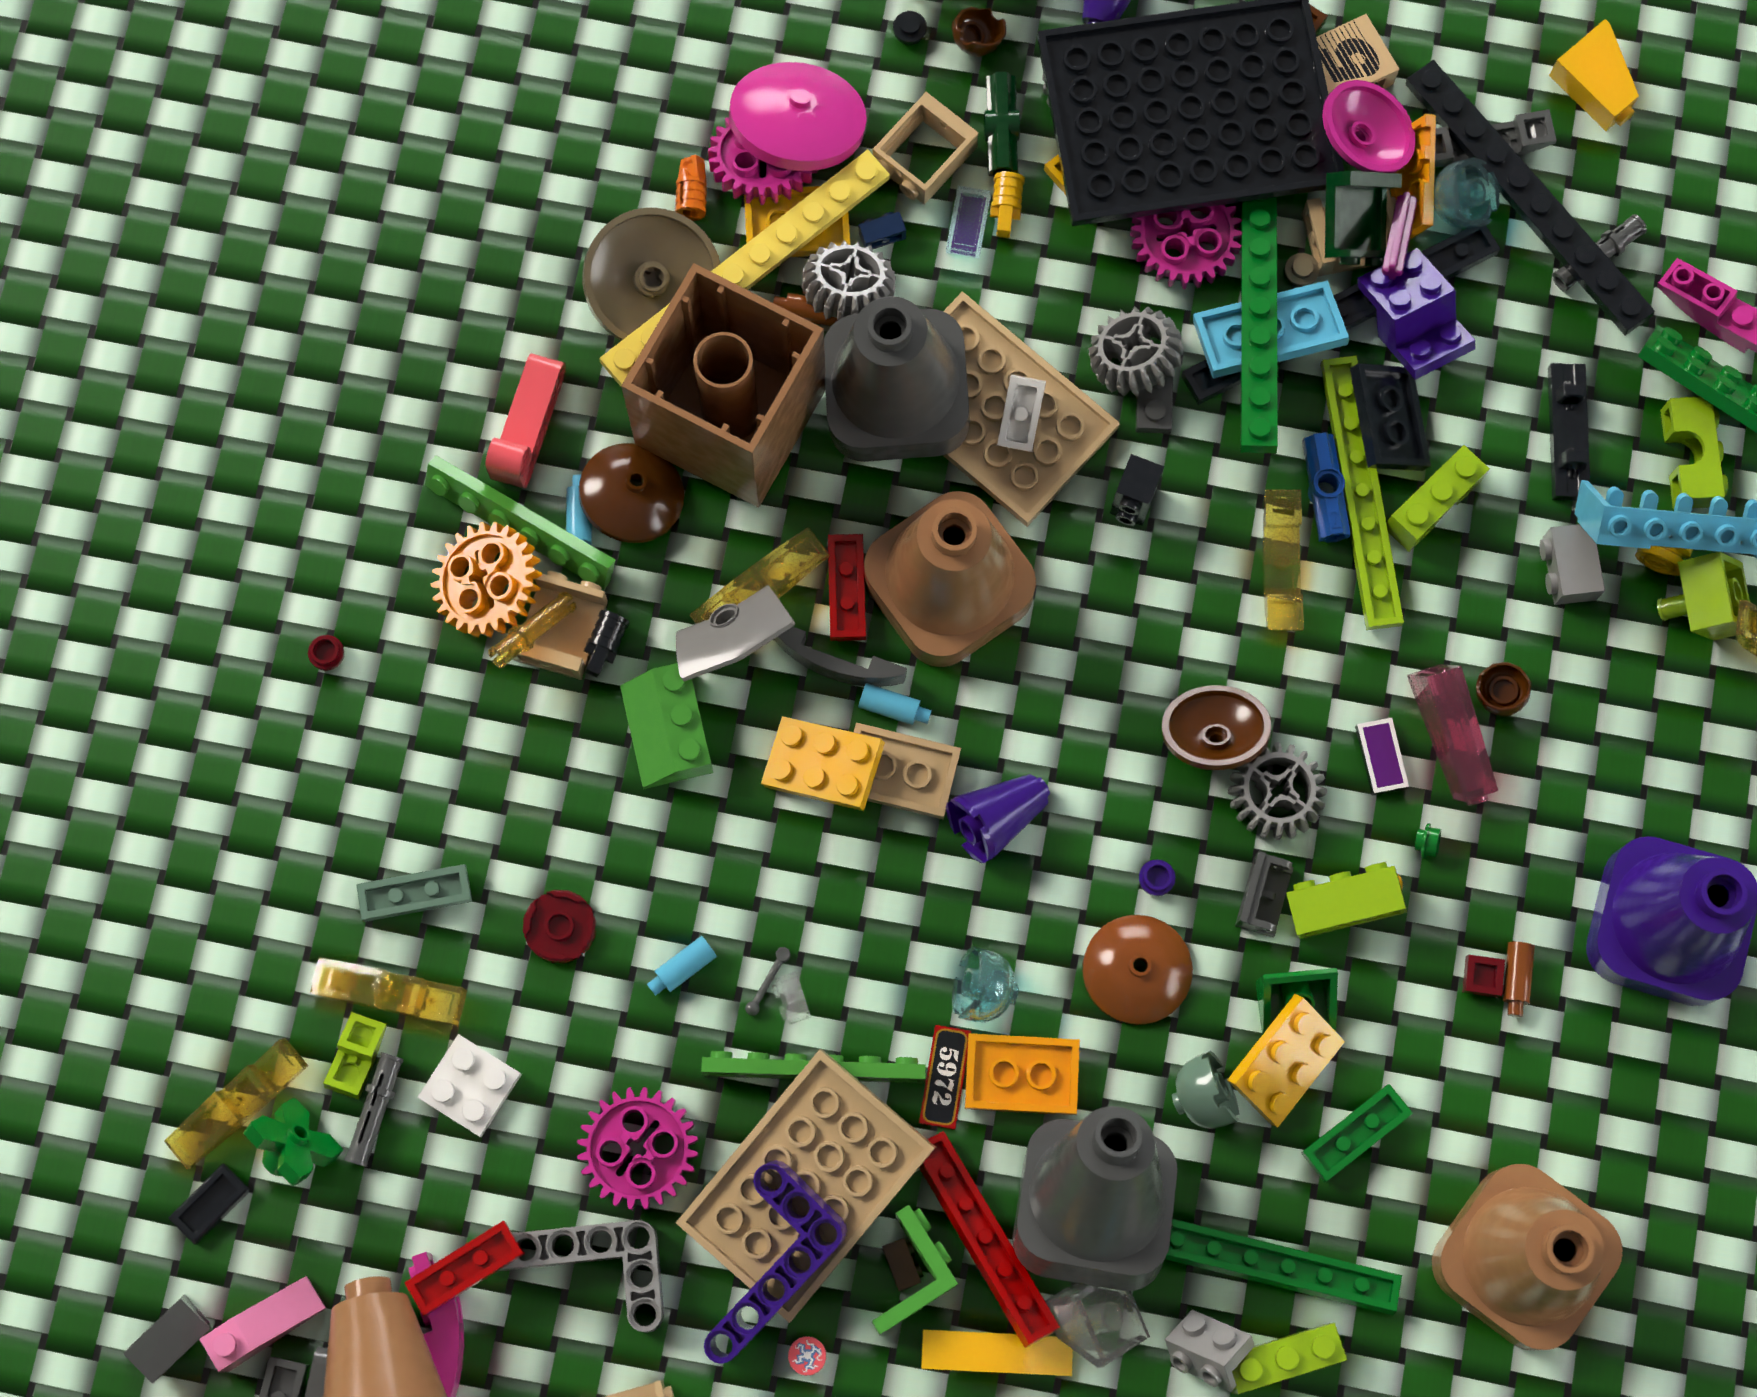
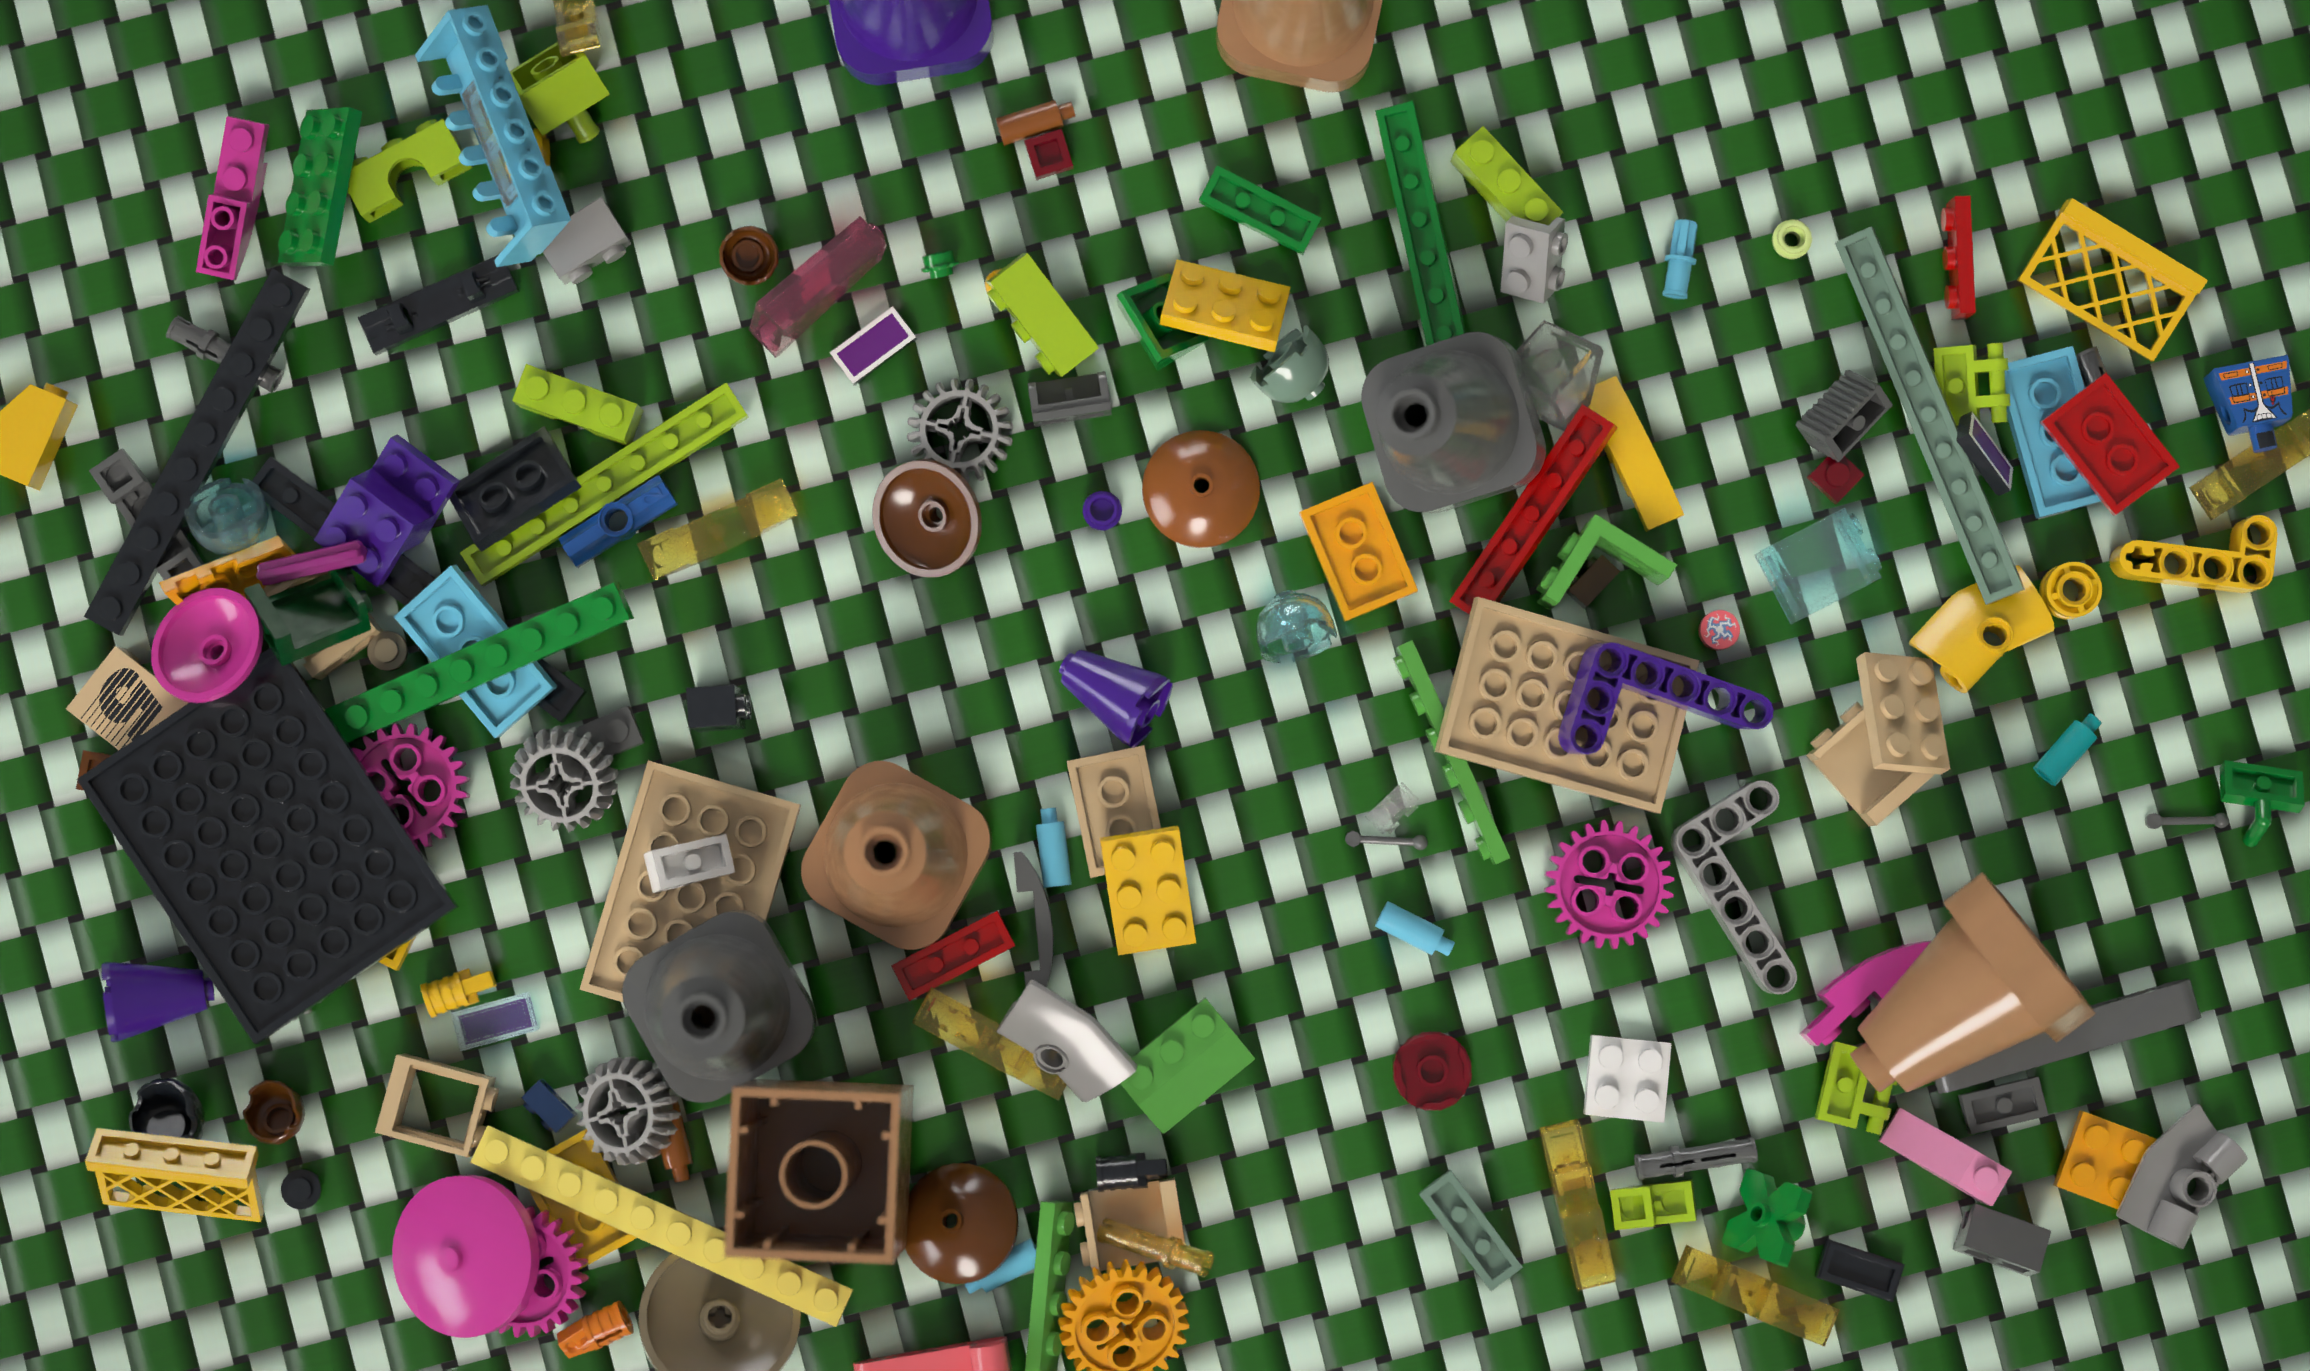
camera: 115 degrees left, 10 degrees up
red plate [404,1220,524,1316] -> none
sticker [919,1025,971,1129] -> none
dark green piece [984,72,1020,177] -> none
none -> lime plate [1815,1041,1897,1135]

